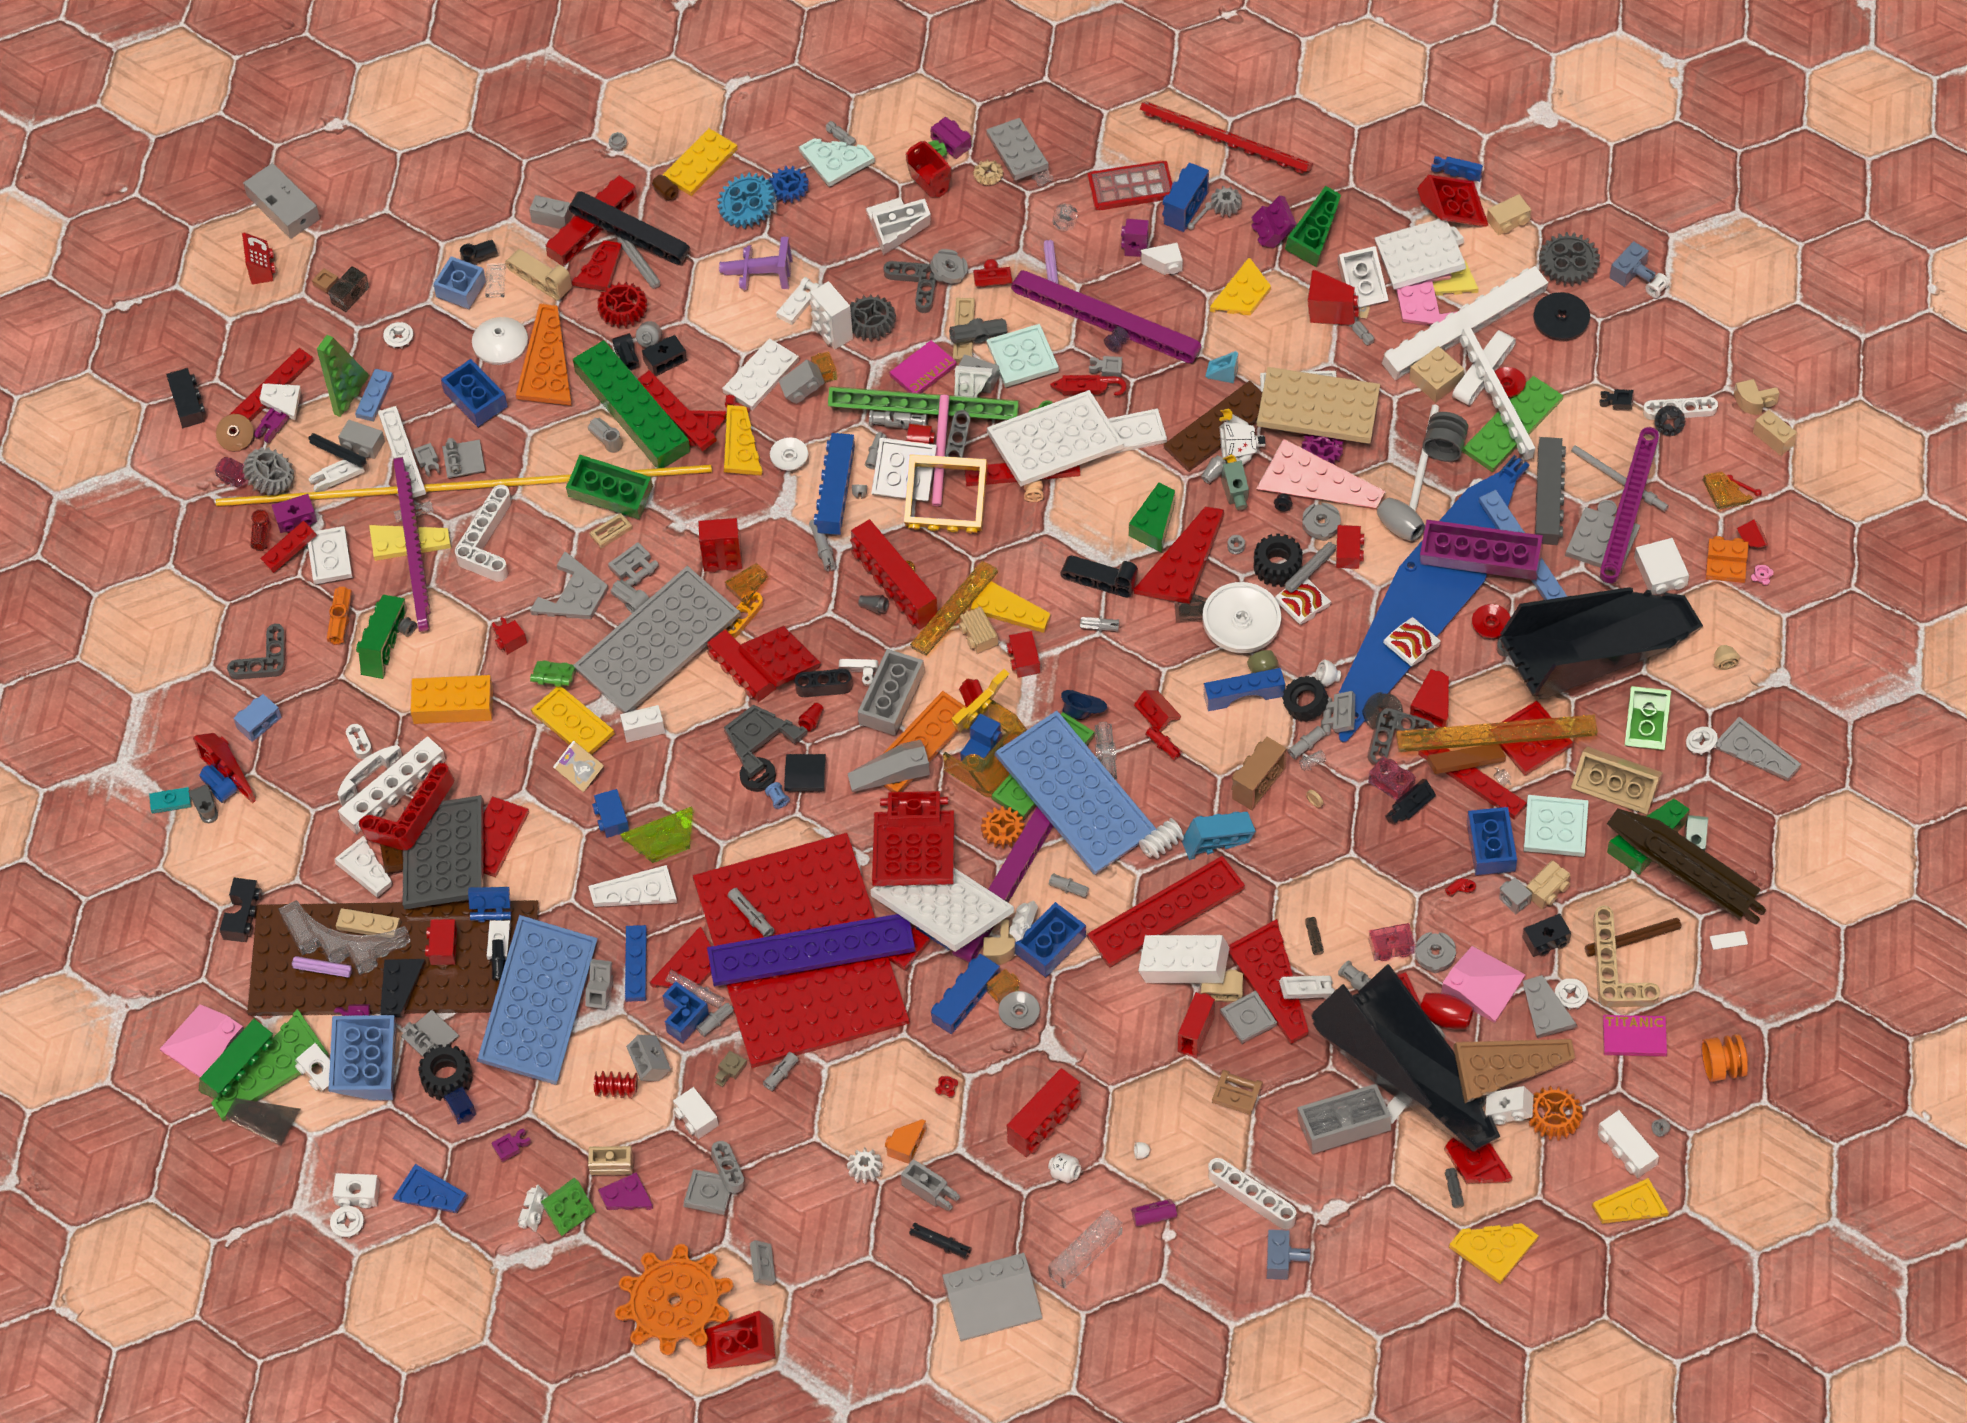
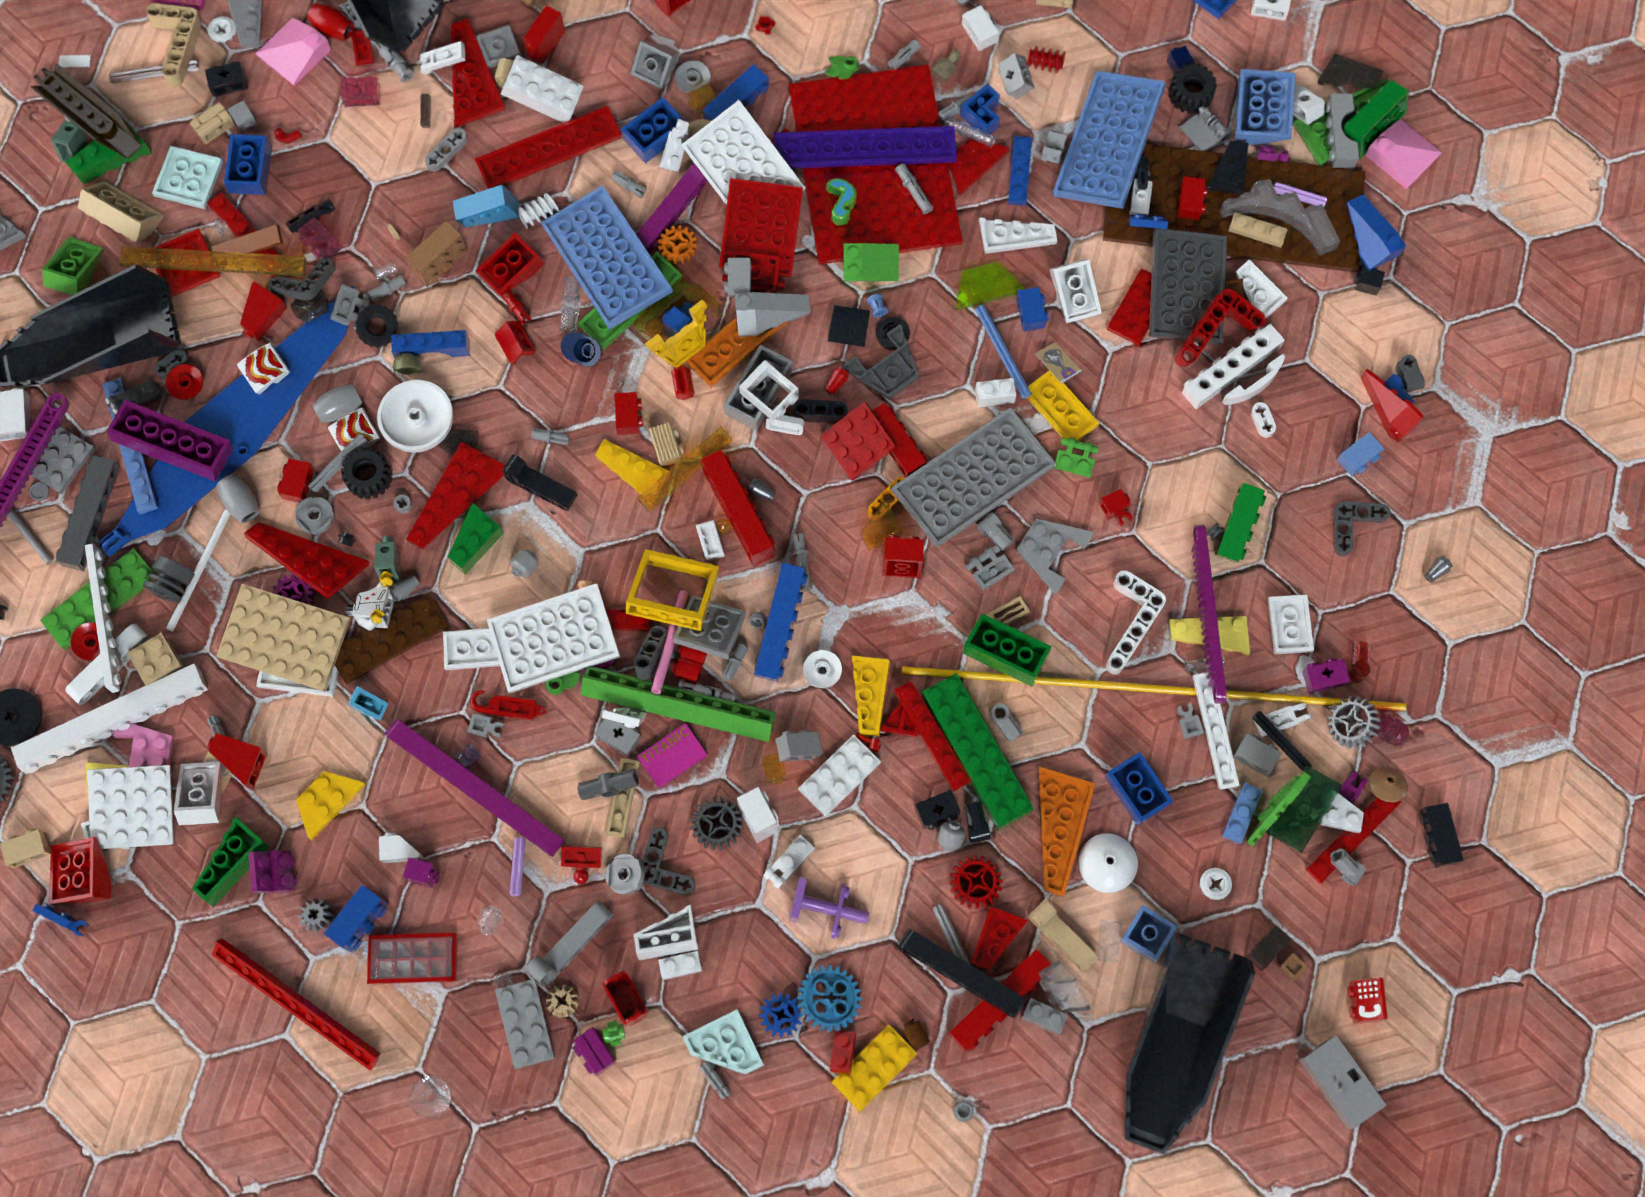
camera: 175 degrees left, 15 degrees up
teal plate [149,787,191,814] -> none
red plate [260,520,317,573] -> none
orange piece [327,586,352,645] -> none
light orange brick [410,675,493,724] -> none
light grey hinge [442,438,485,478] -> none
black piece [460,240,498,265] -> none
magenta plate [491,1129,531,1162] -> none
light aqua plate [987,324,1059,387] -> none
white brick [1315,659,1341,687] -> none
light grey plate [1415,932,1456,973] -> none
white gear [1686,727,1718,755] -> none
none -> flat silver plate [104,379,162,416]
none -> light grey piece [312,384,362,423]
none -> clear dish [410,1076,451,1118]
none -> light grey beam [425,128,467,172]
none -> red slope [475,233,545,296]
none -> light grey head [510,550,539,578]
none -> light grey beam [525,901,614,987]
none -> light grey slope [630,41,680,89]
none -> white plate [696,520,725,562]
none -> light grey brick [724,258,751,298]
none -> white window [739,360,799,421]
none -> bright green plate [825,56,859,79]
none -> bright green animal [826,178,856,225]
none -> red plate [829,1031,857,1074]
none -> bright green slope [844,243,899,282]
none -> medium blue axle [975,305,1031,399]
none -> clear slope [1039,960,1091,1012]
none -> white slope [1050,259,1102,323]
none -> black windscreen [1125,932,1256,1154]
none -> clear green plate [1266,766,1342,853]
none -> light grey arch [1325,93,1359,168]
none -> light grey piece [1330,848,1366,886]
none -> blue wedge [1347,195,1406,271]
none -> flat silver cone [1424,556,1453,583]

